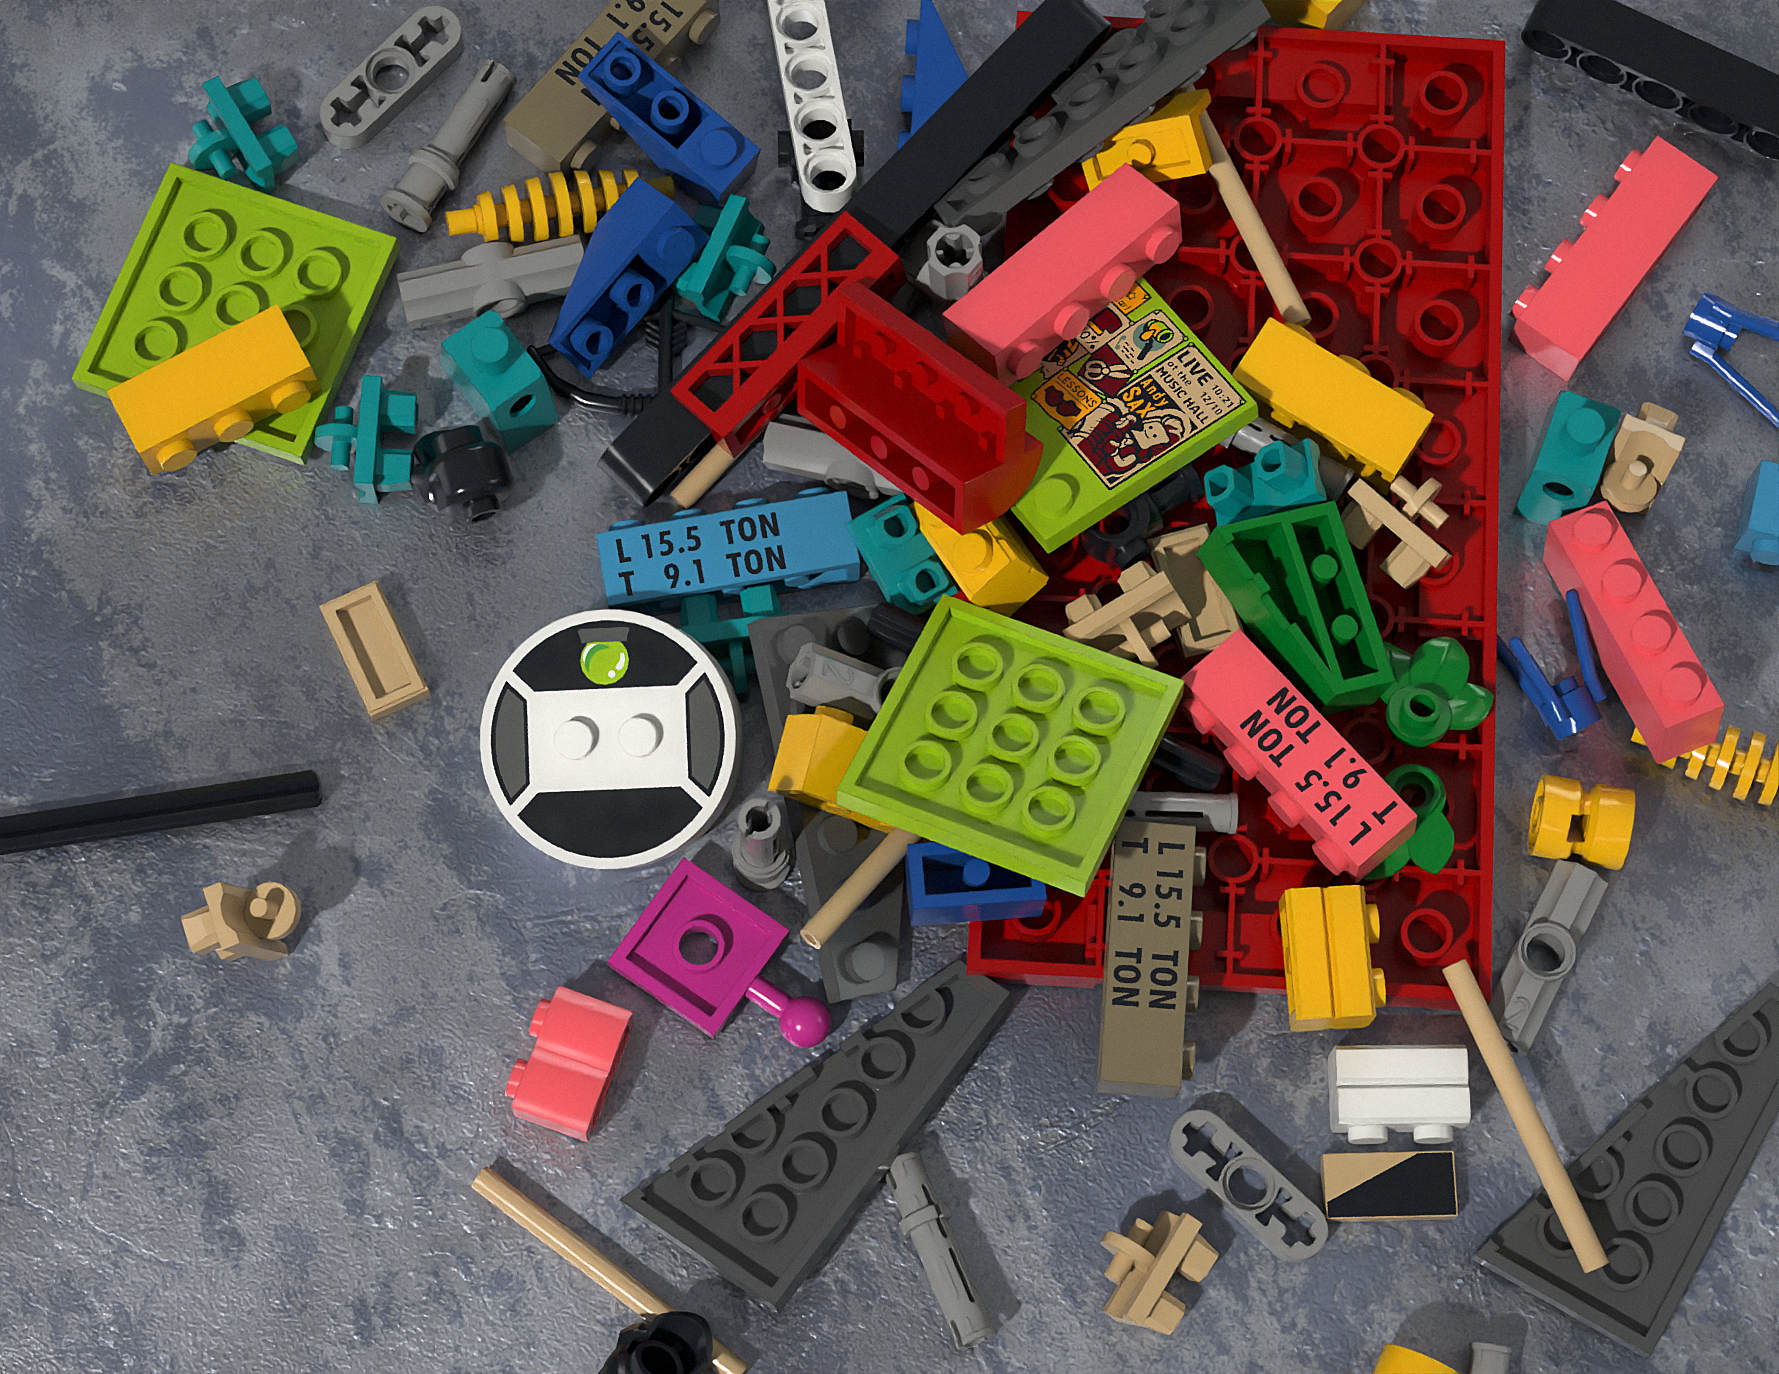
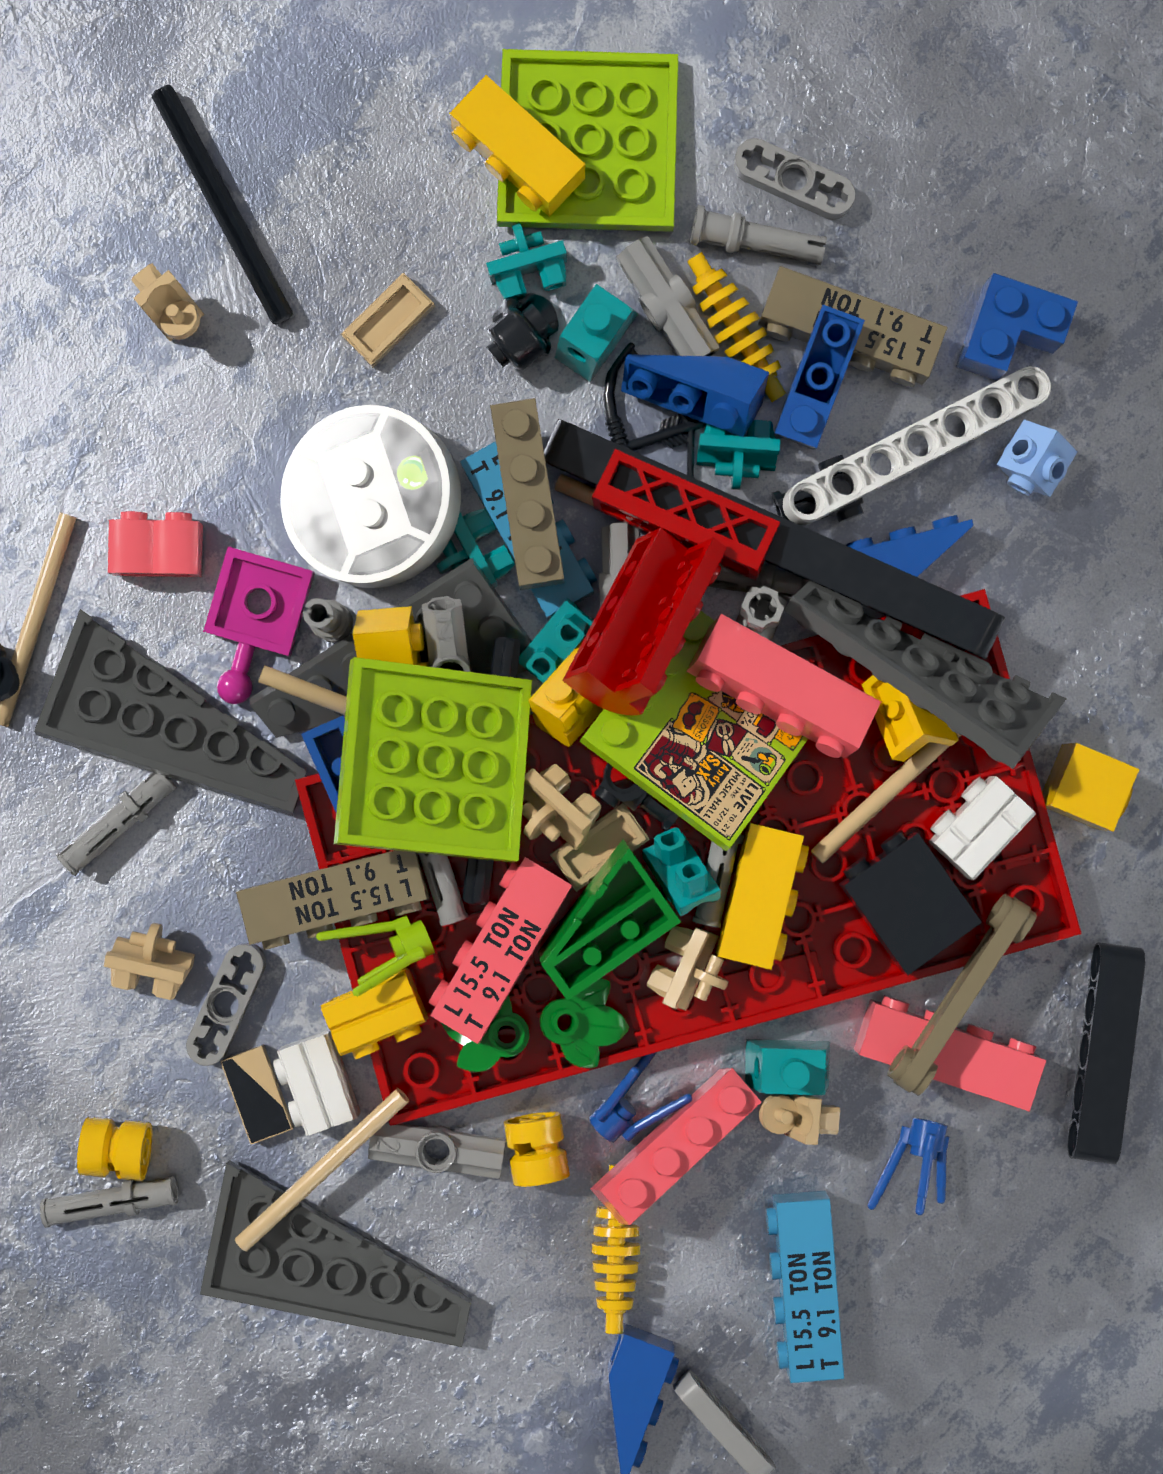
camera: 75 degrees right, 15 degrees up
teal hips [188,76,300,194] -> none
none -> lime plant [316,915,435,997]
none -> dark tan brick [490,398,565,590]
none -> black brick [839,830,982,975]
none -> dark tan piece [887,894,1037,1096]
none -> white brick [928,776,1036,880]

